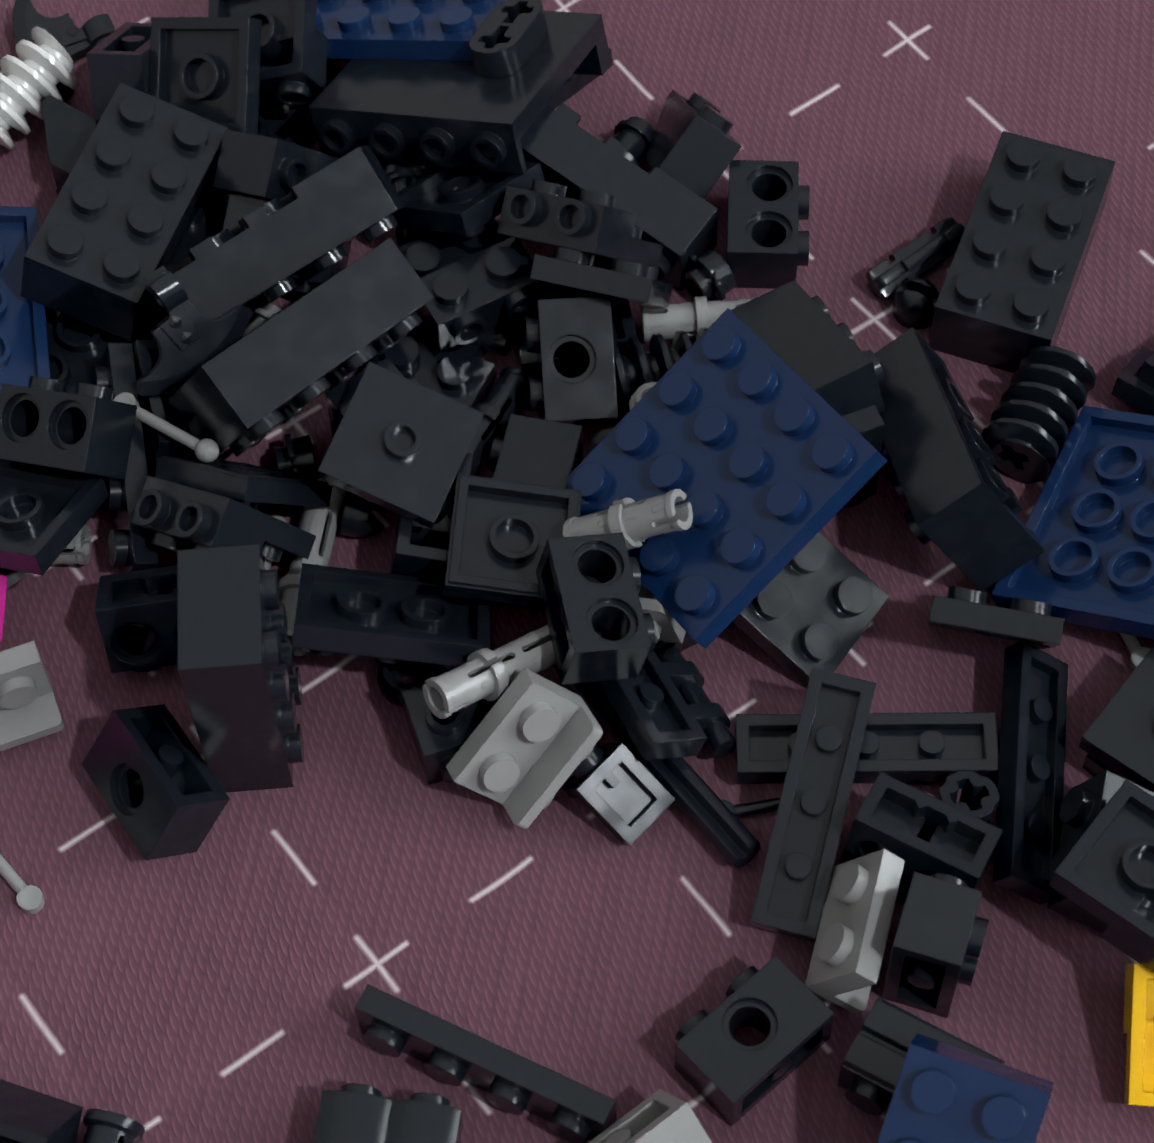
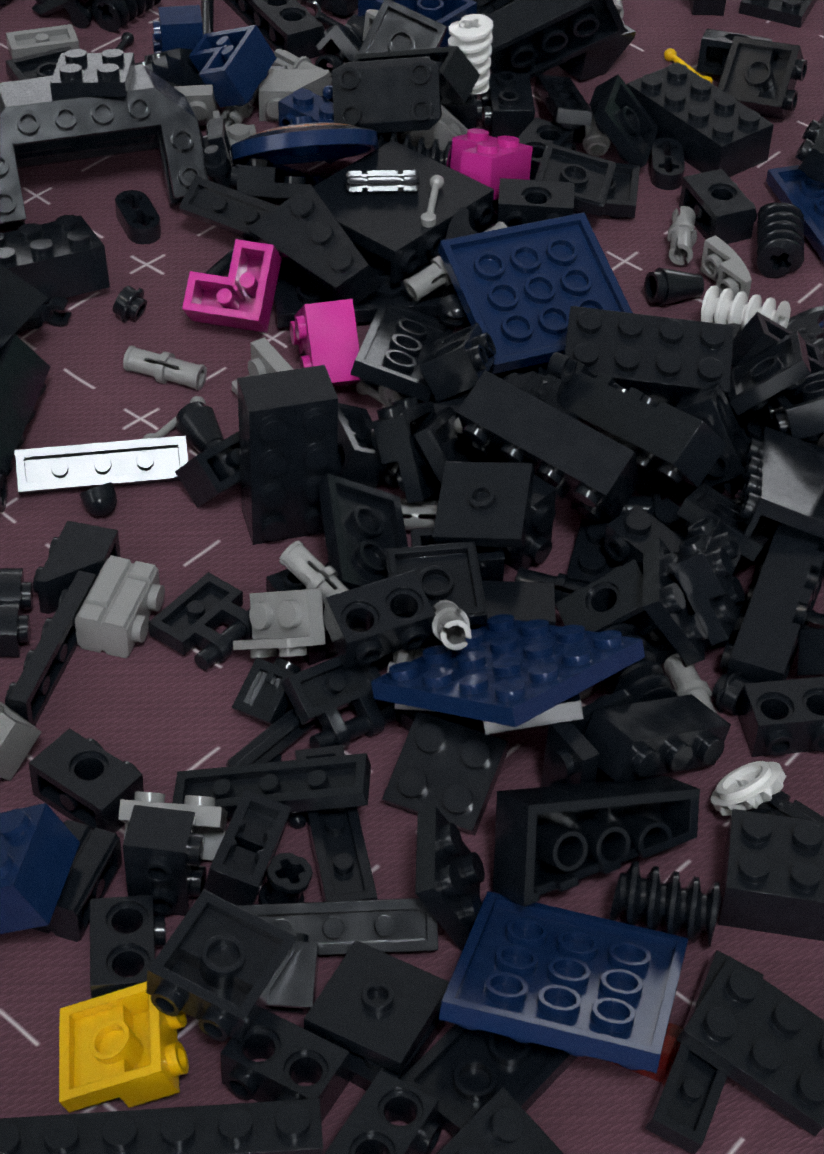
camera: 75 degrees right, 15 degrees down
none -> plate [15,435,188,495]
none -> black slope [33,521,121,614]
none -> light grey brick [74,555,165,658]
none -> black hinge [79,482,117,516]
none -> black brick [90,895,166,998]
none -> black plate [148,572,252,670]
none -> black cone [176,401,224,453]
none -> white gear [711,761,786,816]

